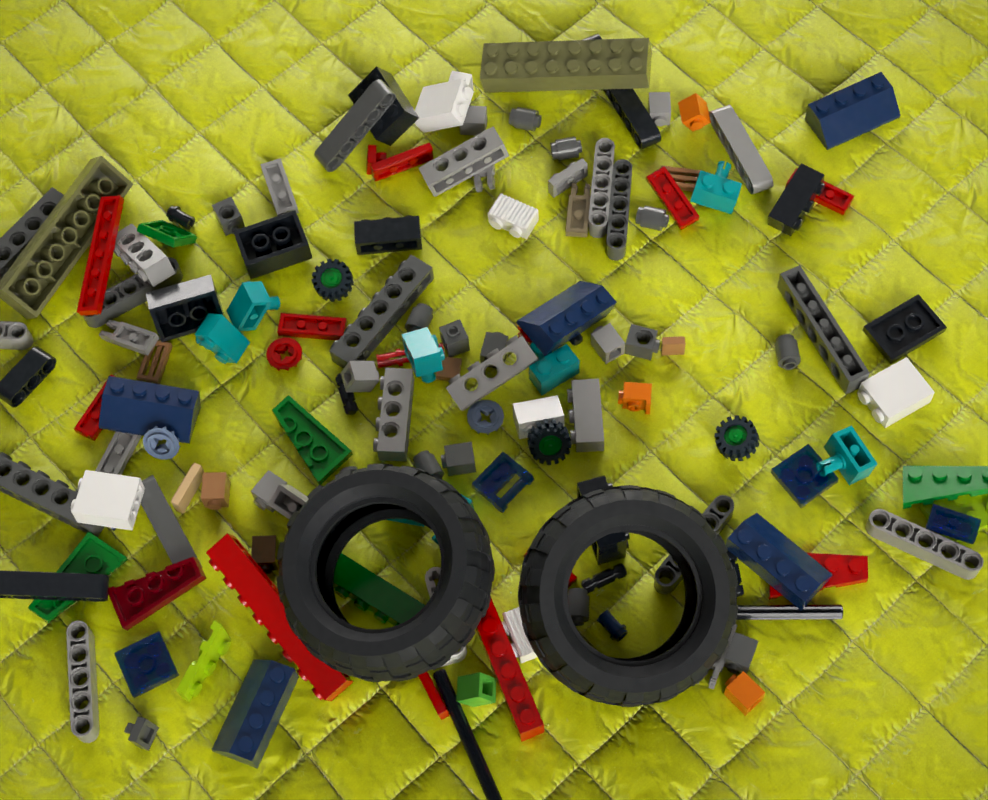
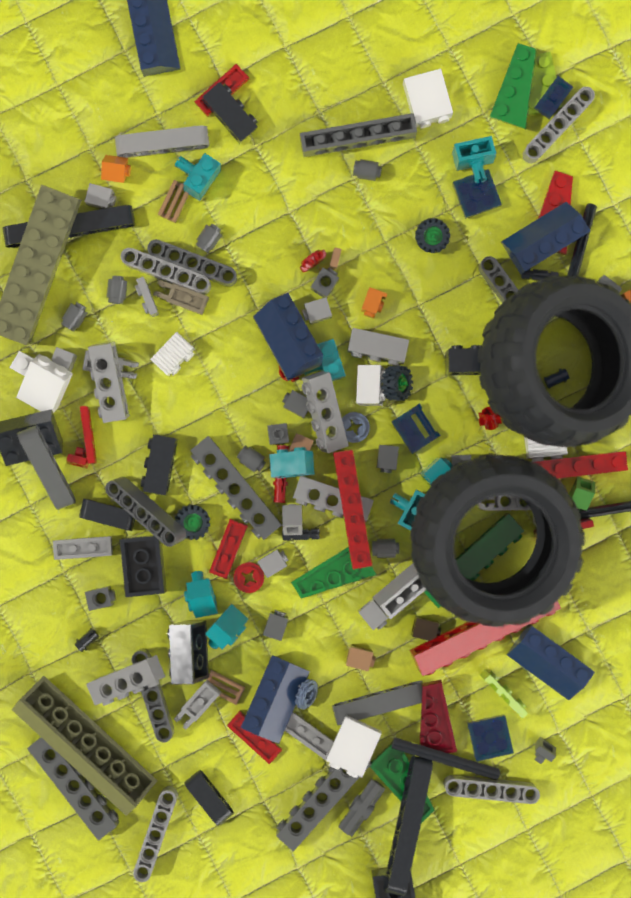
camera: 85 degrees left, 25 degrees up
red plate [77,195,124,316] -> none
green tile [137,220,197,248] -> none
tan tile [171,463,205,514] -> none
dark grey brick [413,450,444,480] -> none
red tile [646,166,700,230] -> none
black plate [862,294,947,364] -> none
none -> black beam [79,498,135,531]
none -> dark grey beam [105,477,186,547]
none -> light grey brick [257,549,288,578]
none -> dark grey brick [263,610,289,641]
none -> red gear [300,249,326,272]
none -> red brick [333,450,372,569]
none -> dark grey piece [339,779,385,837]
none -> black axle [391,738,500,780]

